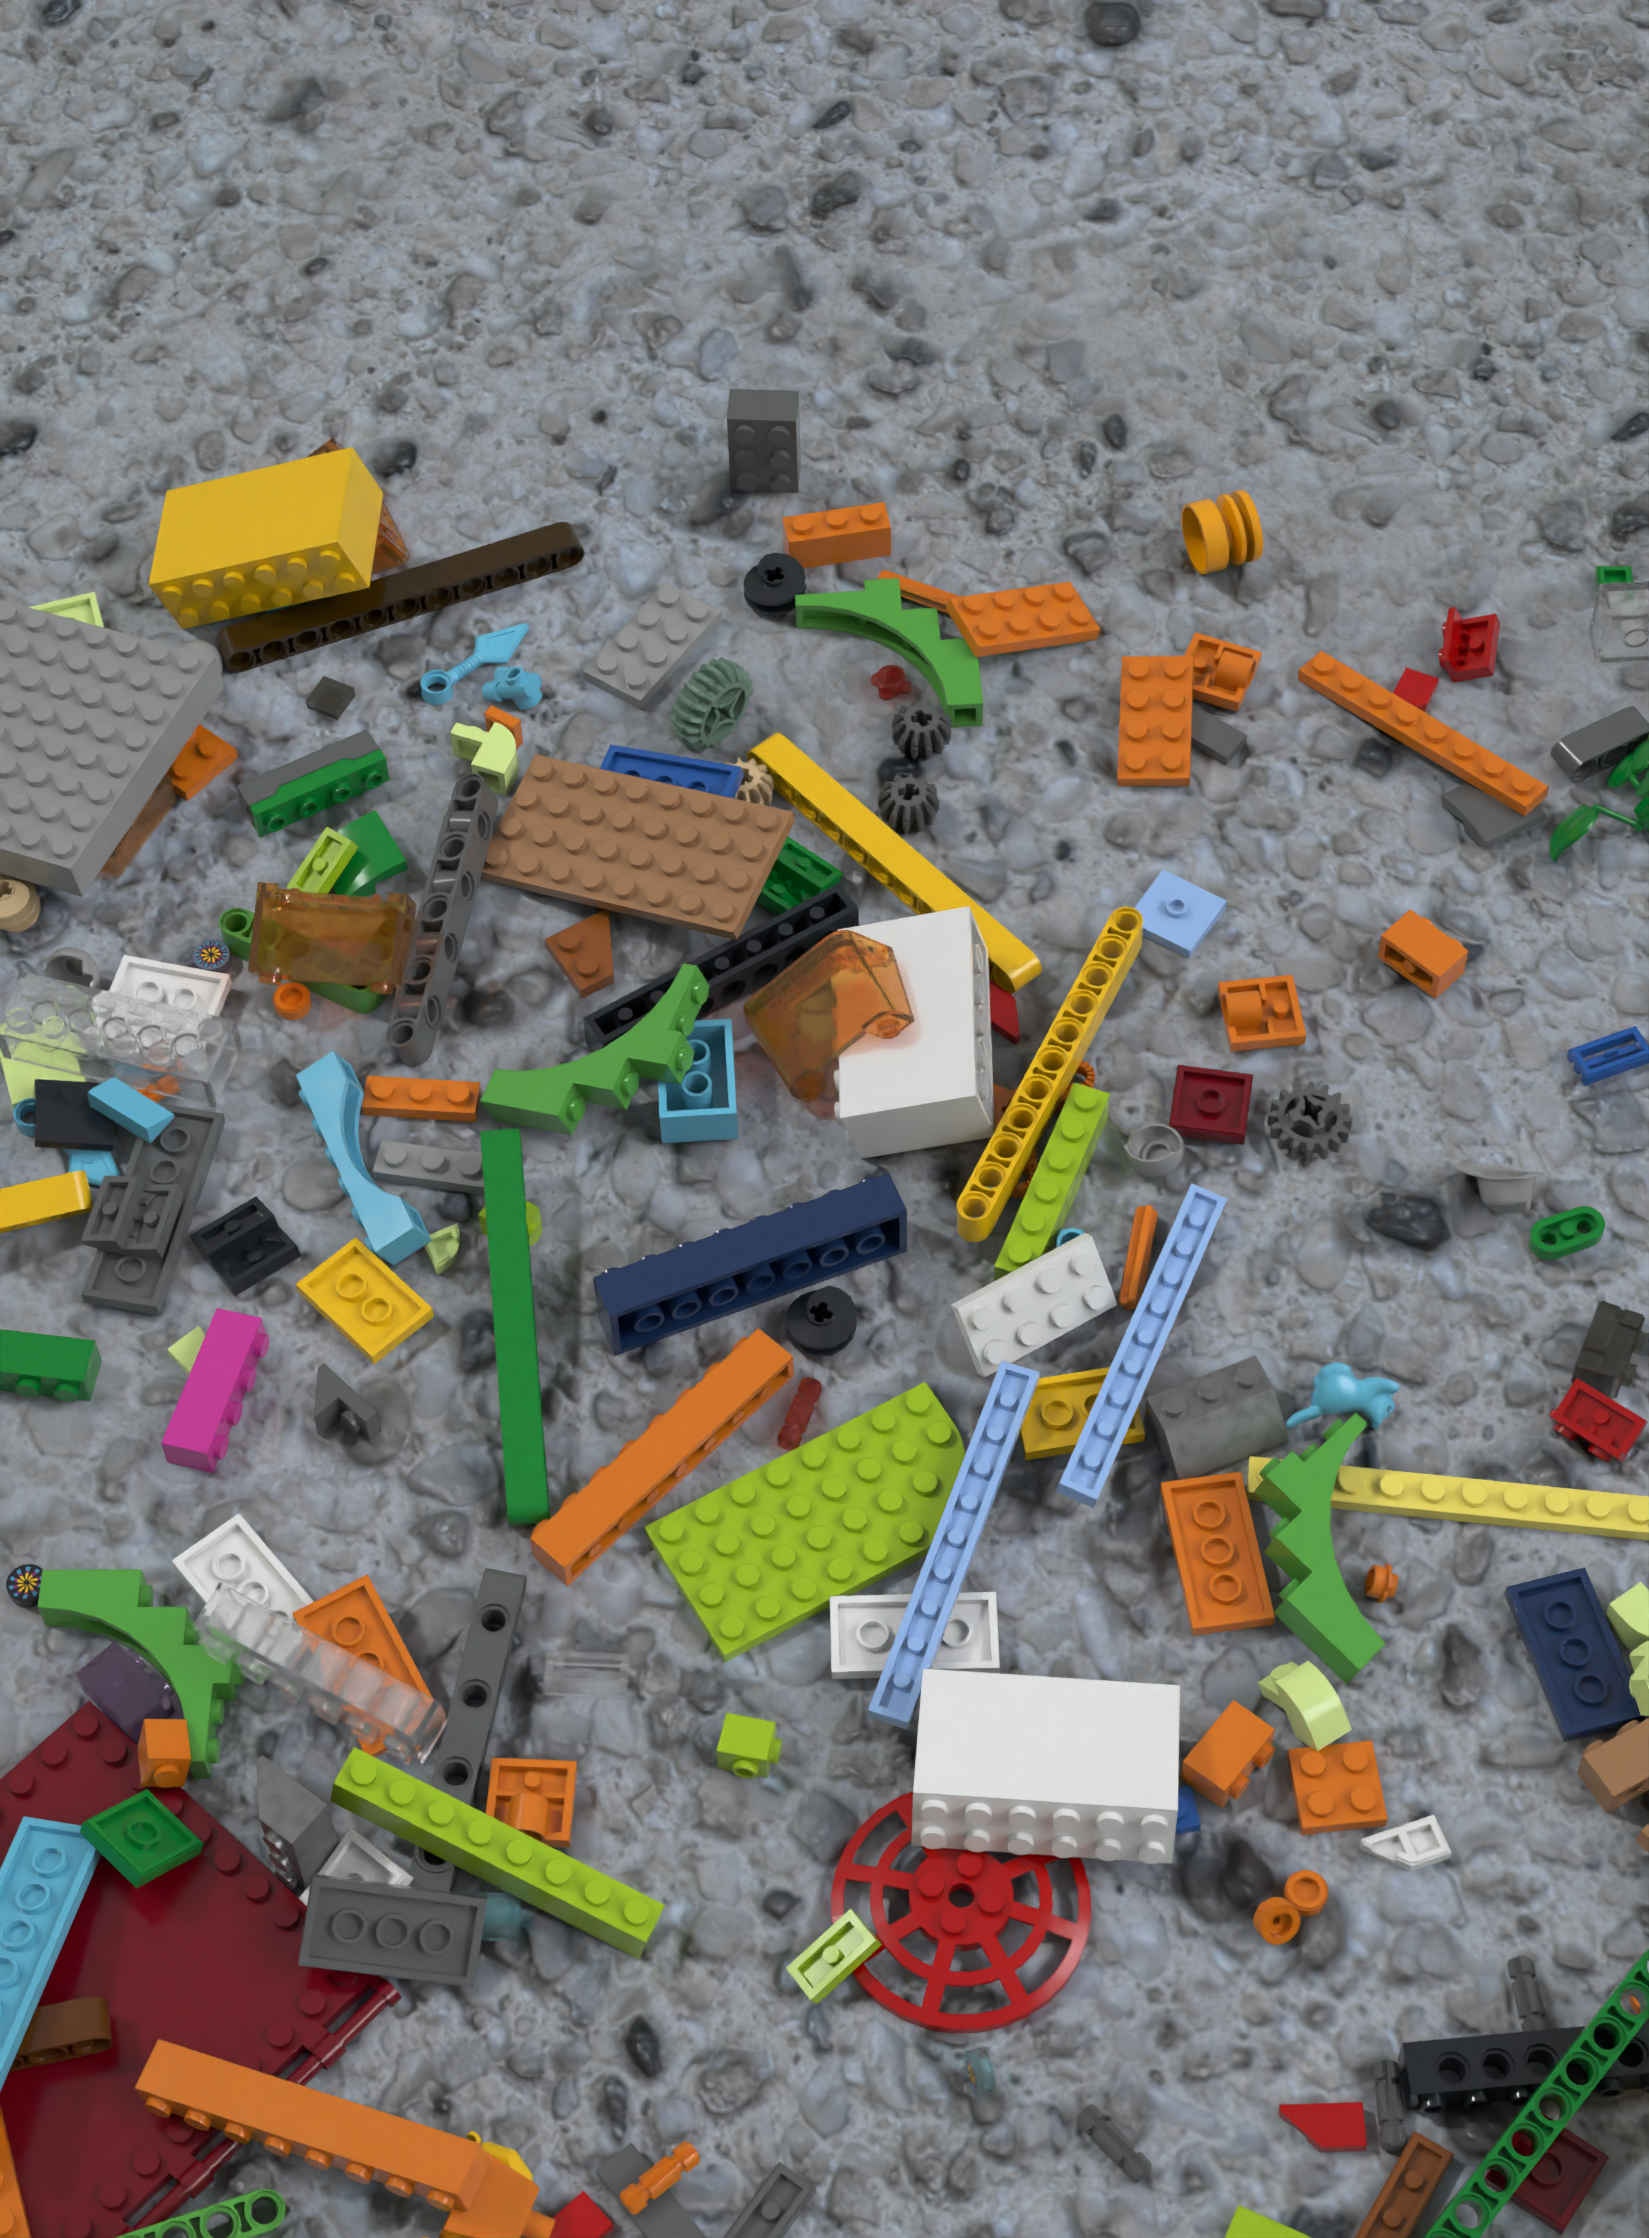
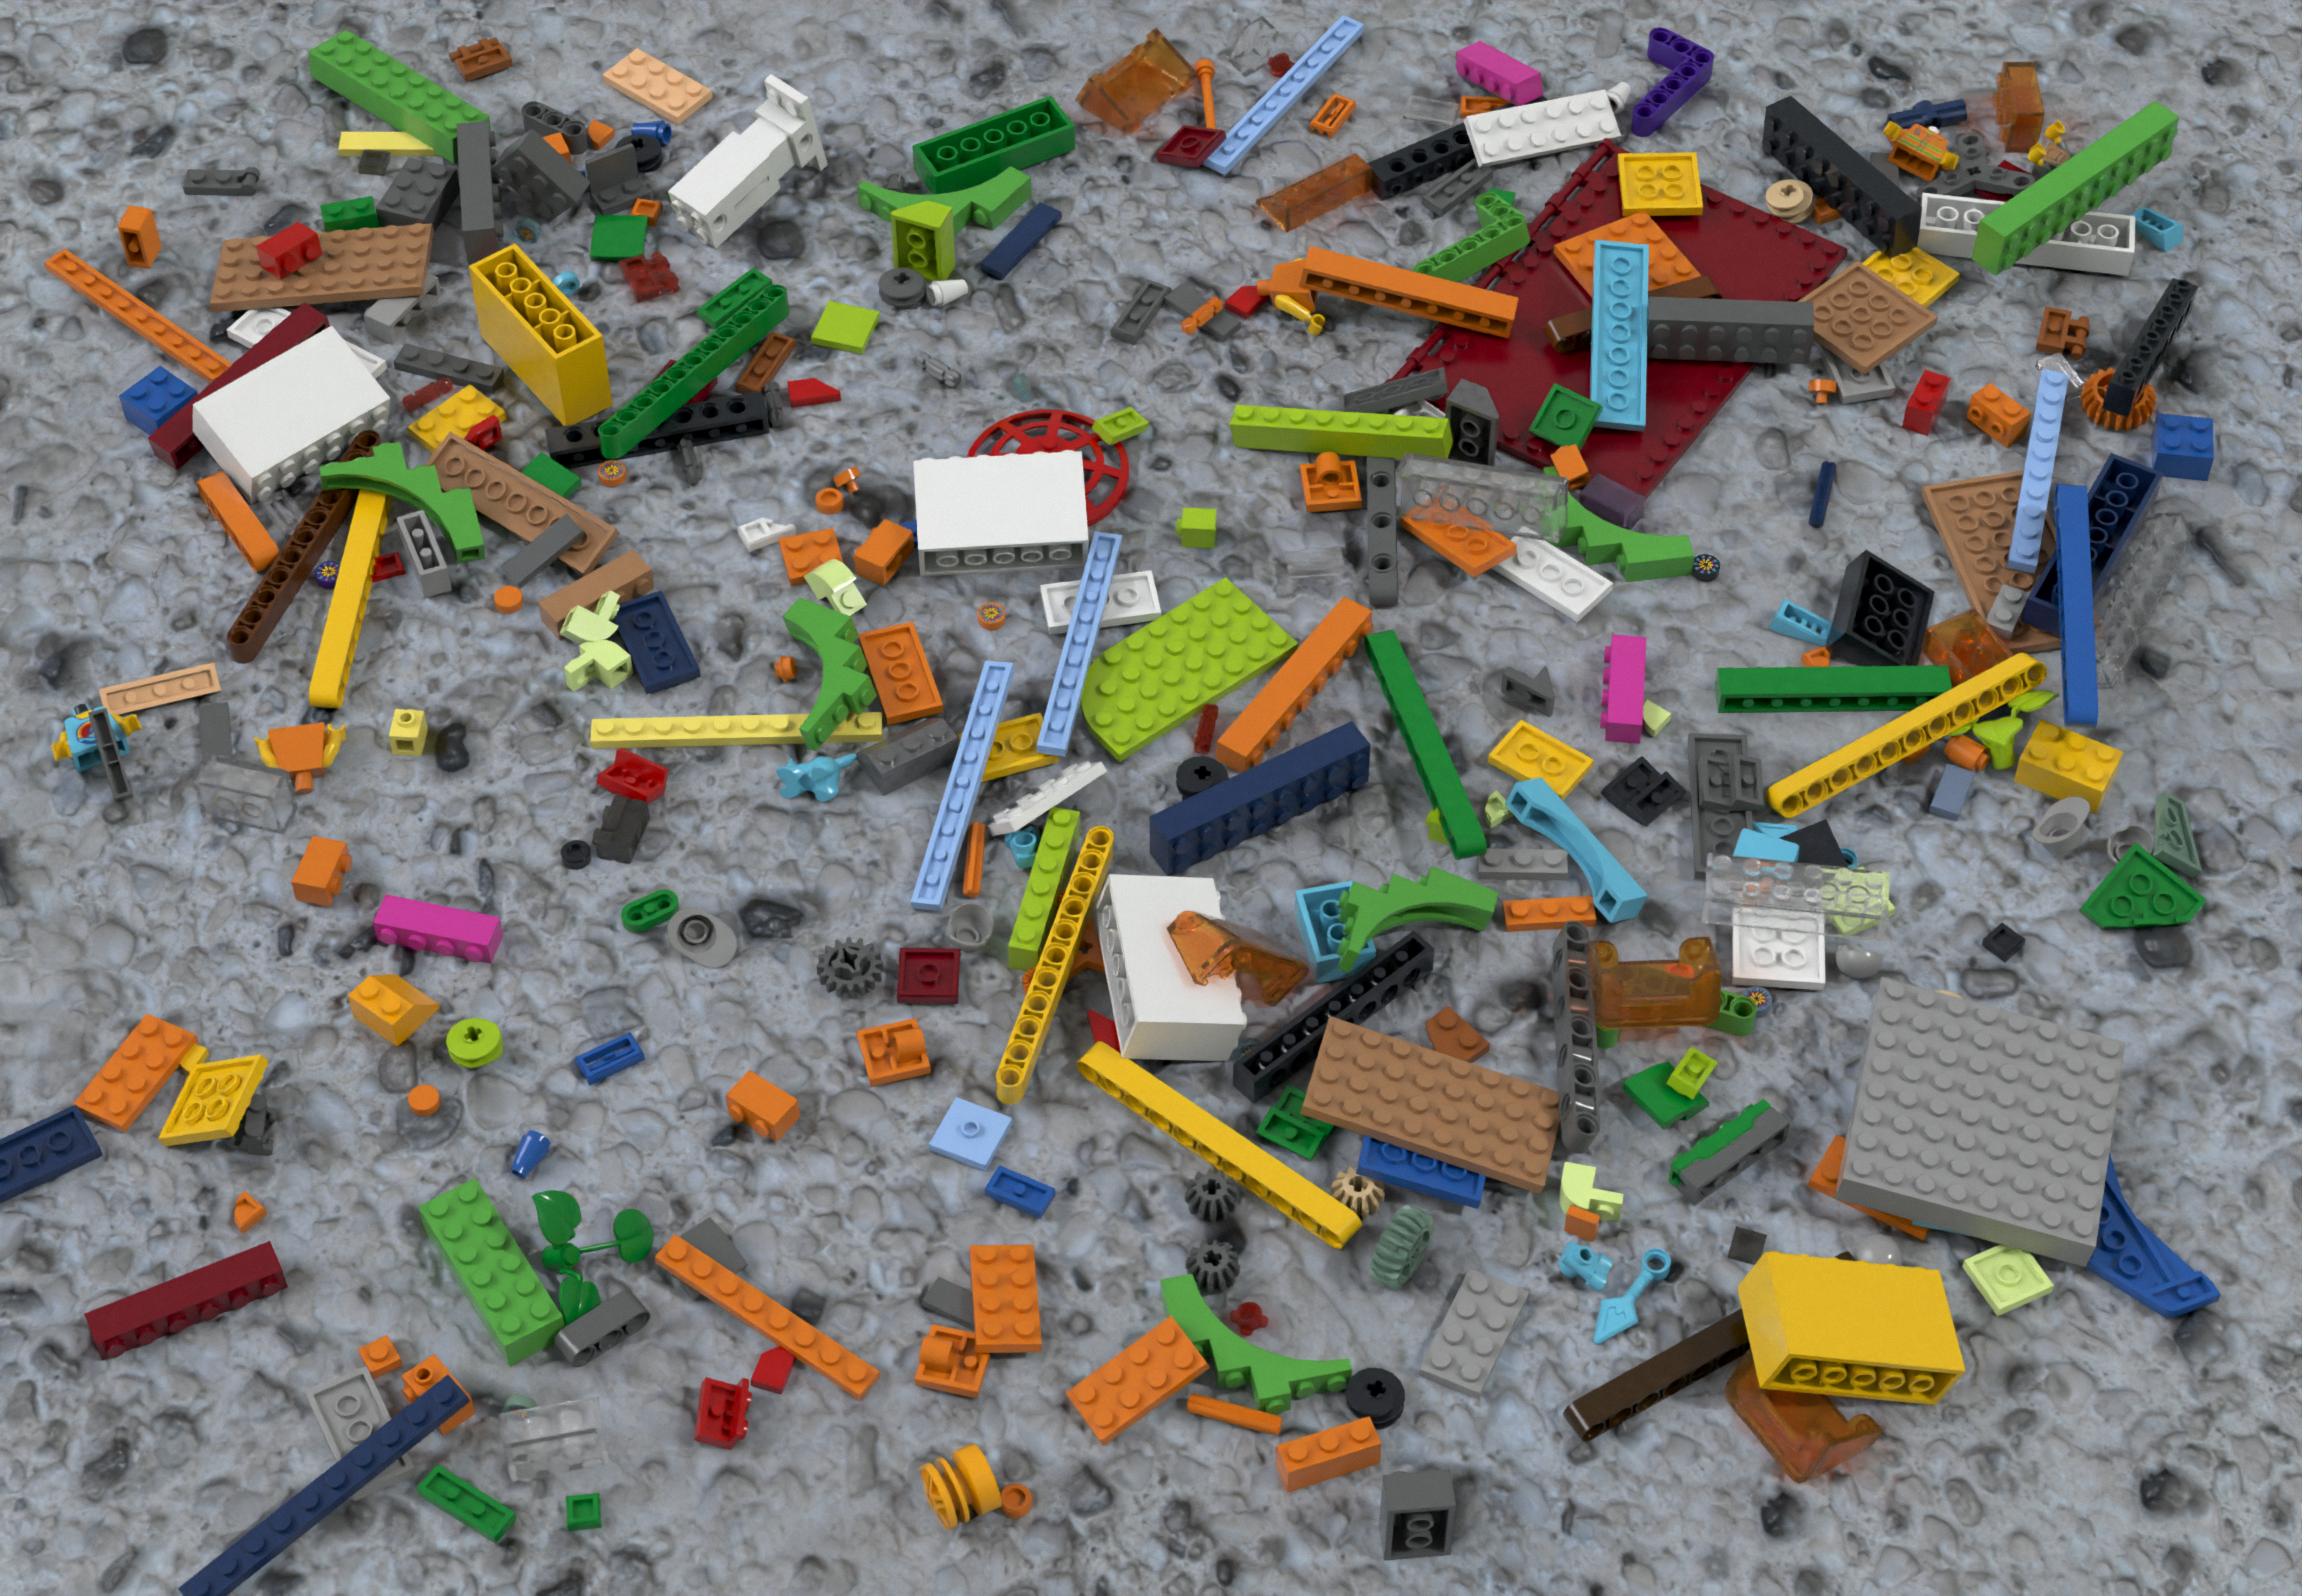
camera: 170 degrees right, 5 degrees down
none -> tile [977,602,1006,630]
none -> blue plate [984,1165,1056,1219]
none -> orange tile [1000,1483,1032,1519]

